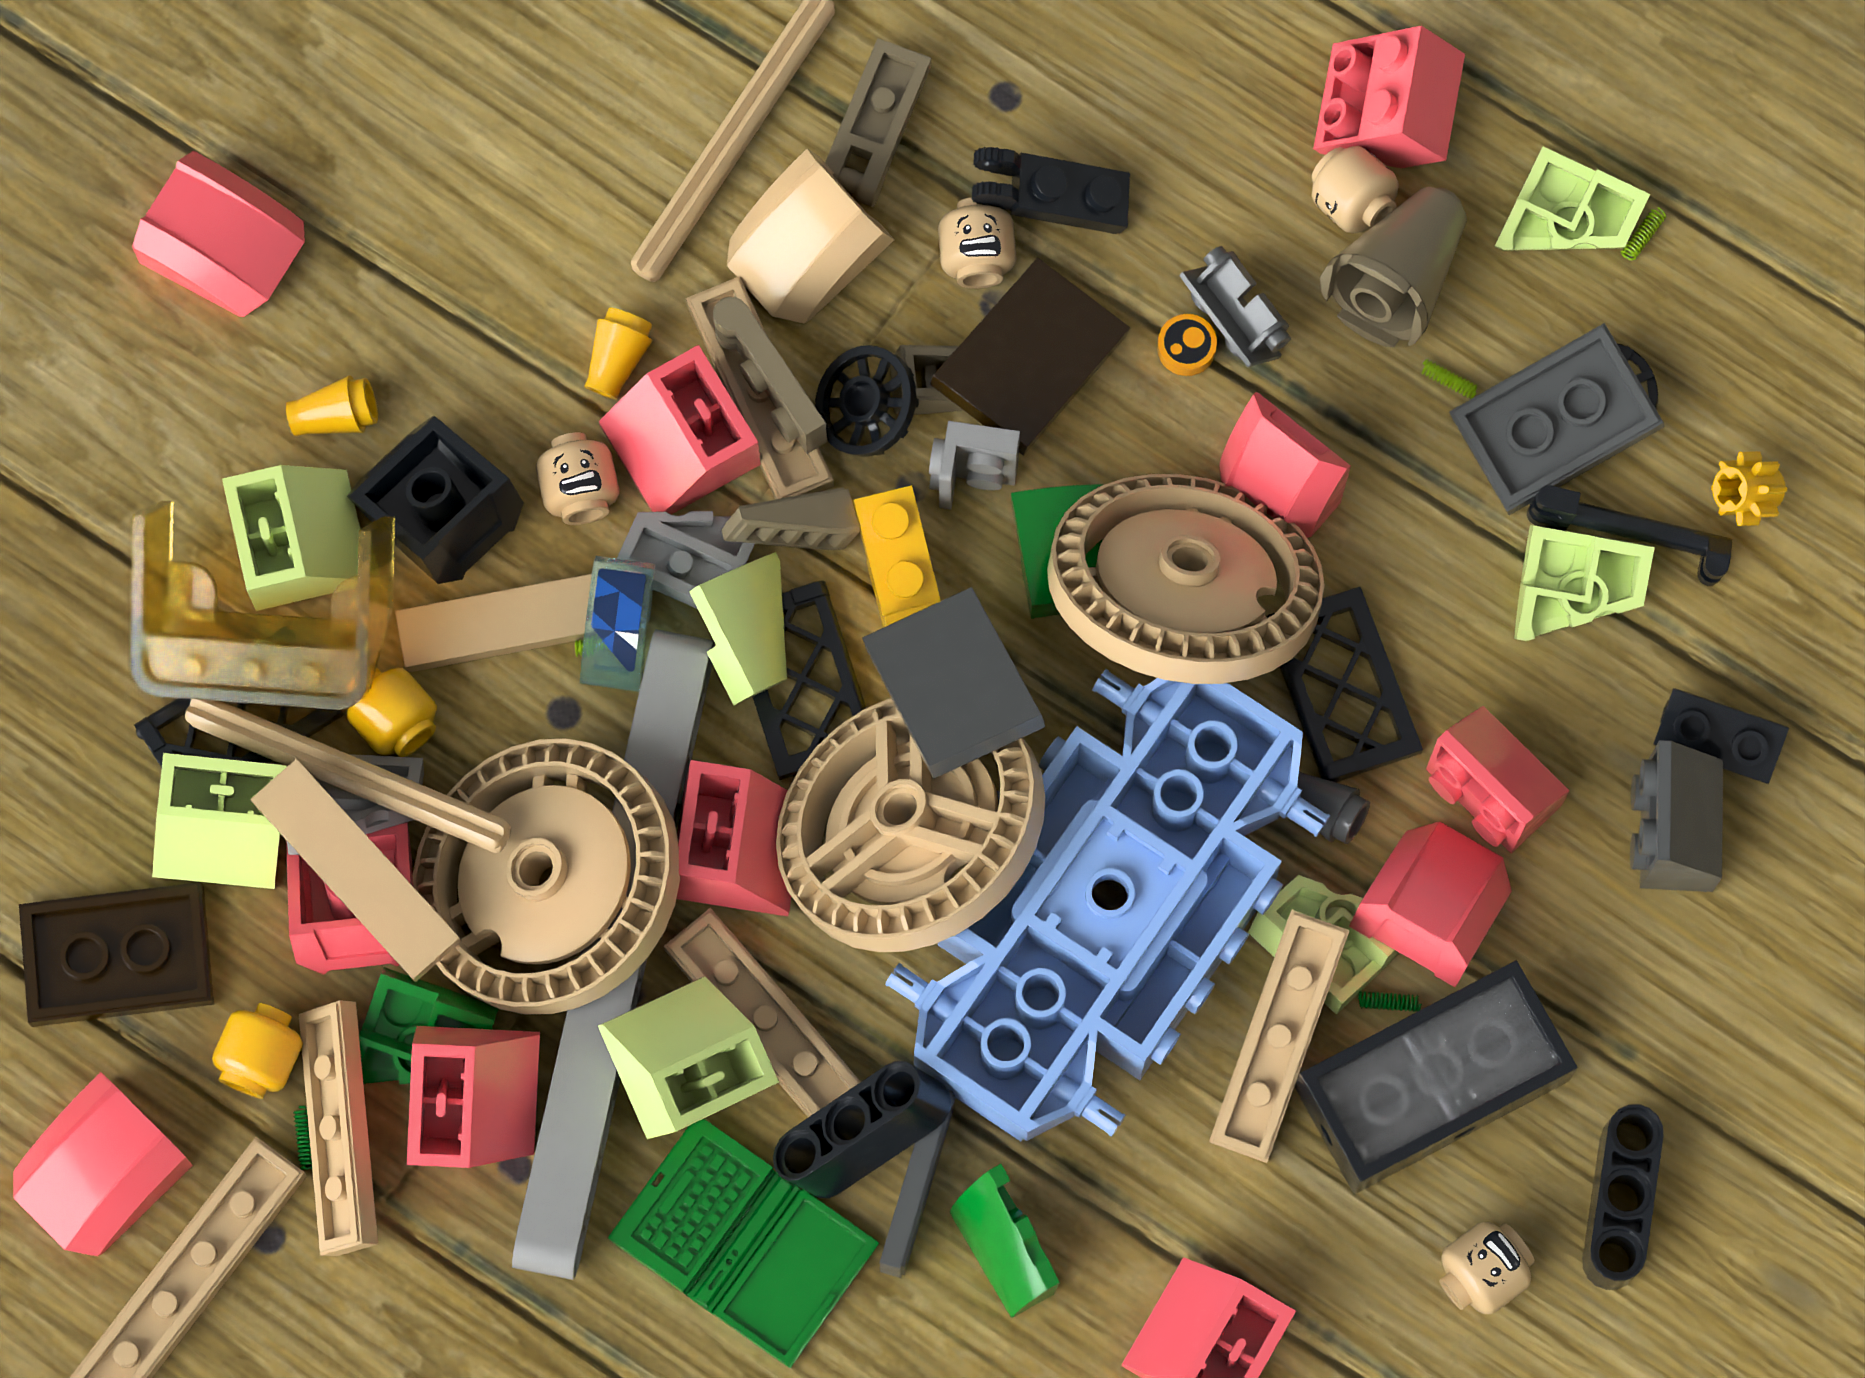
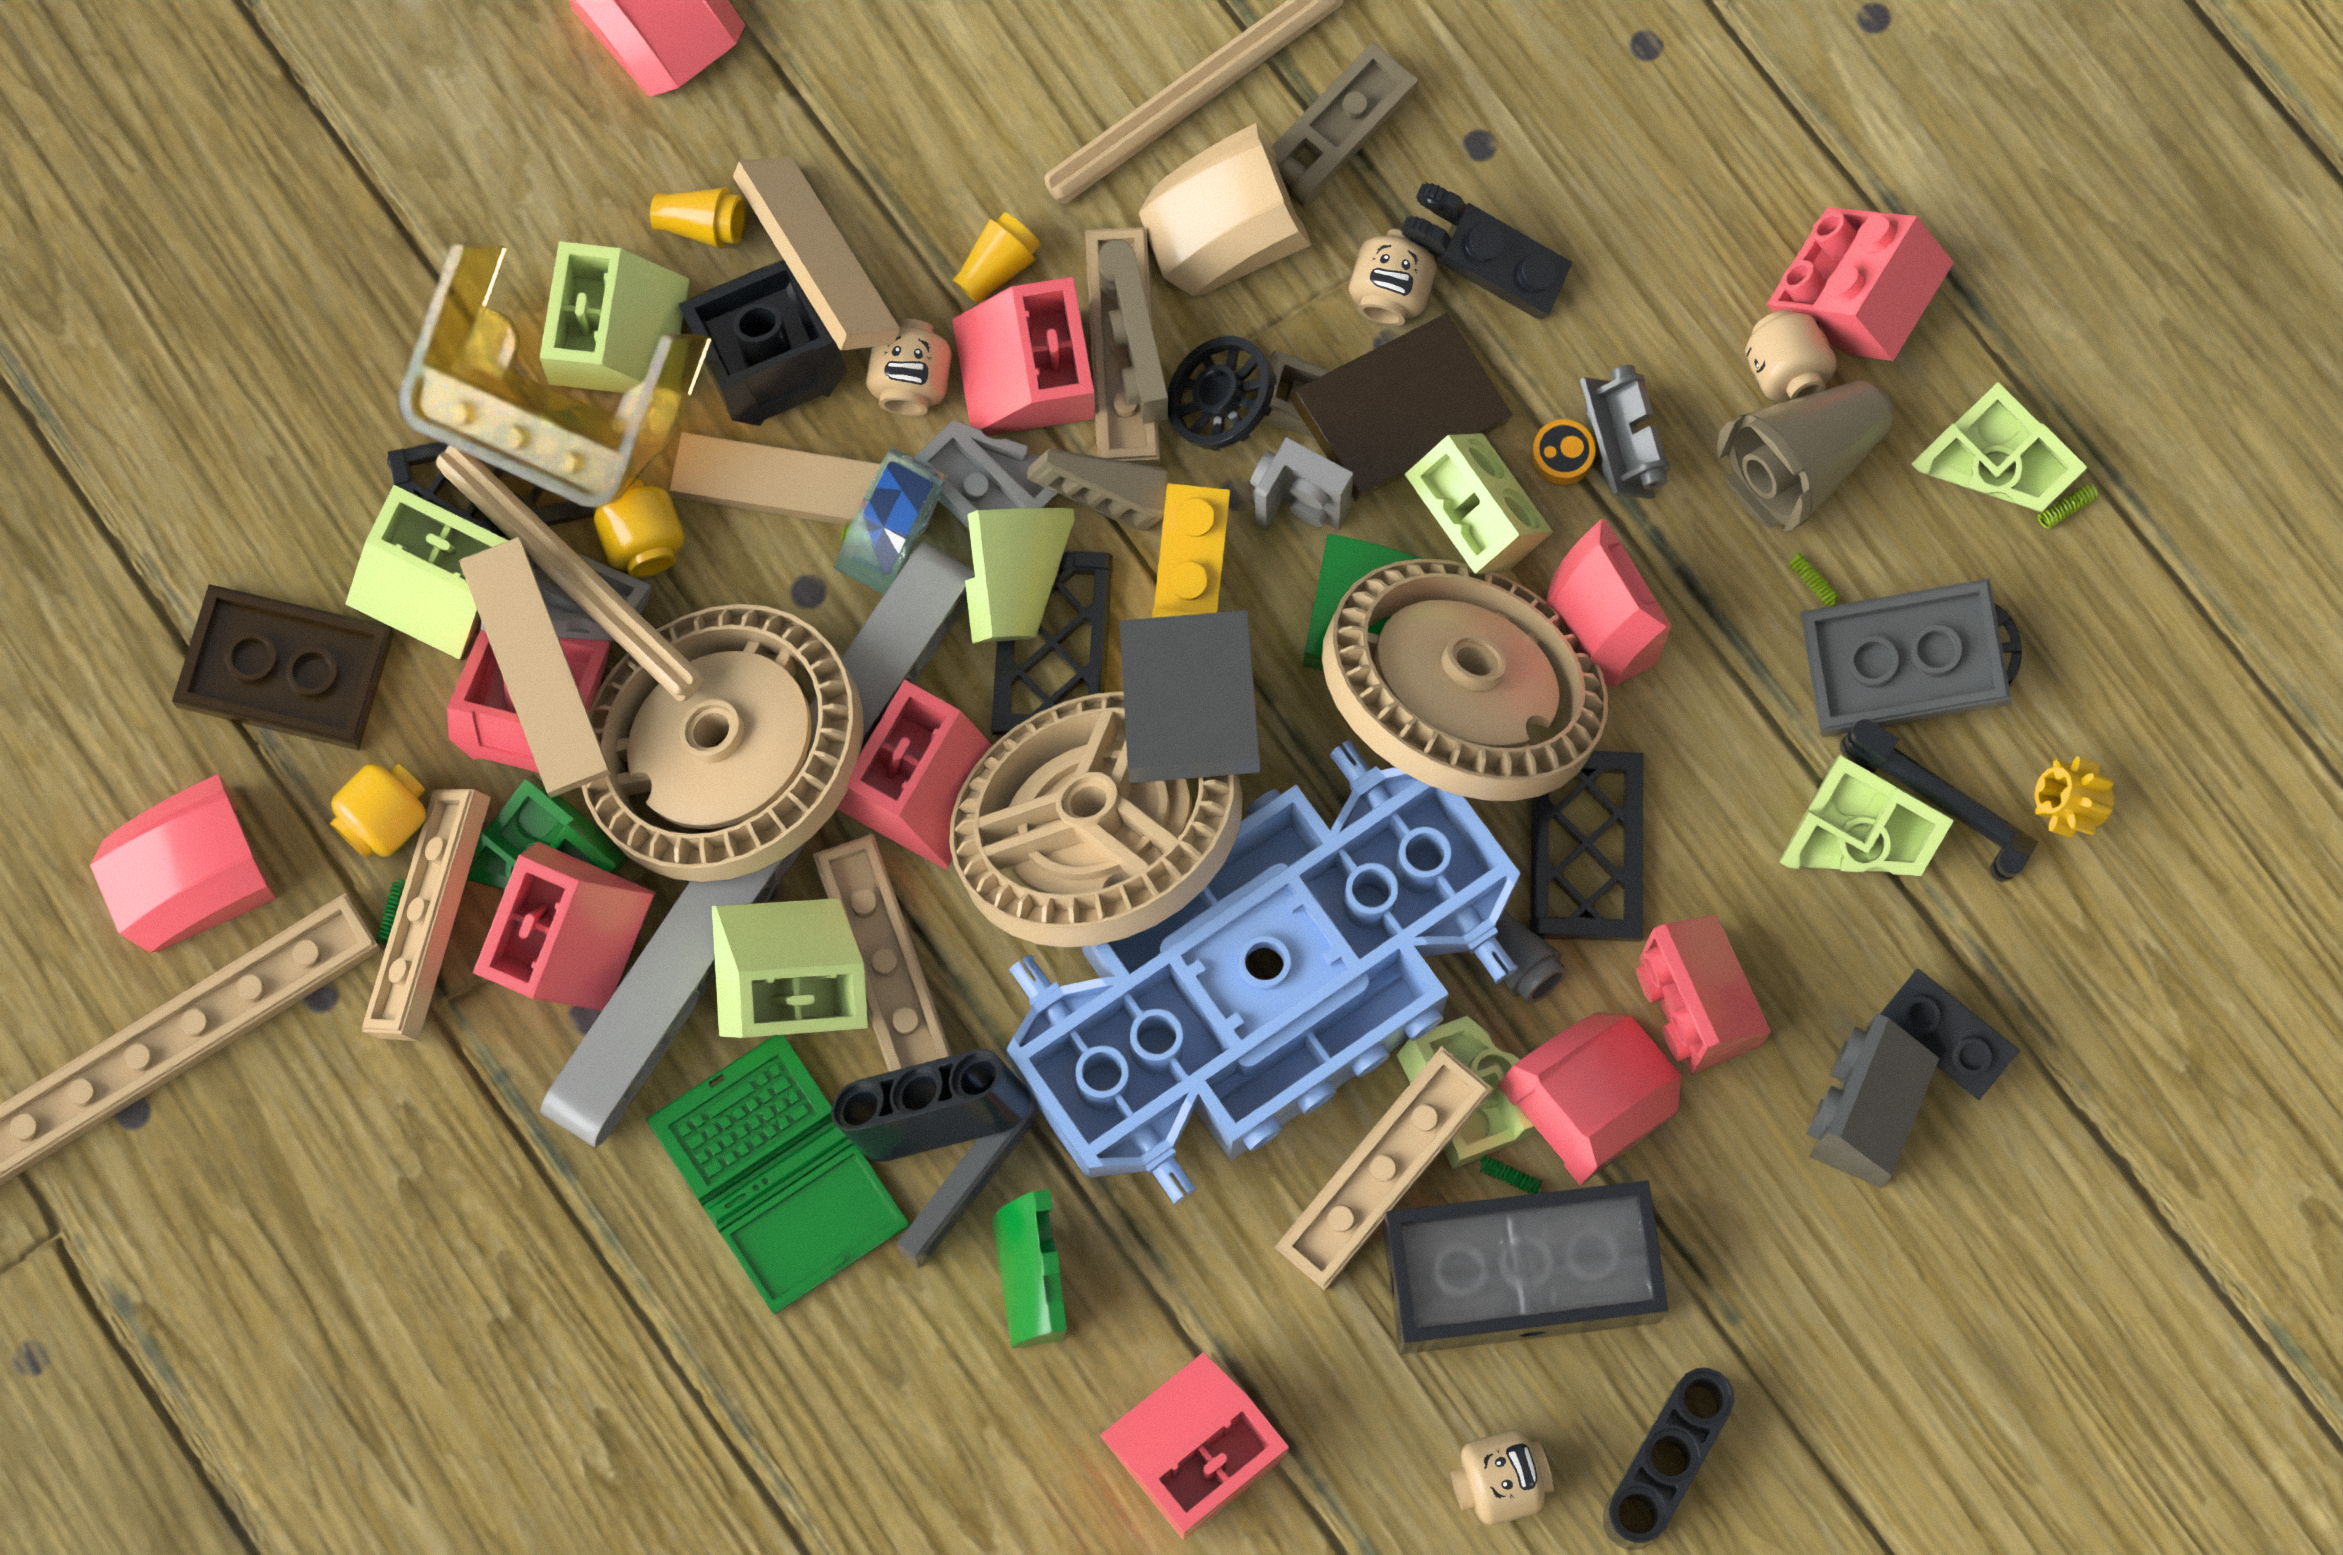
camera: 20 degrees right, 0 degrees up
none -> tan tile [733,156,900,351]
none -> yellowish green brick [1404,433,1553,574]

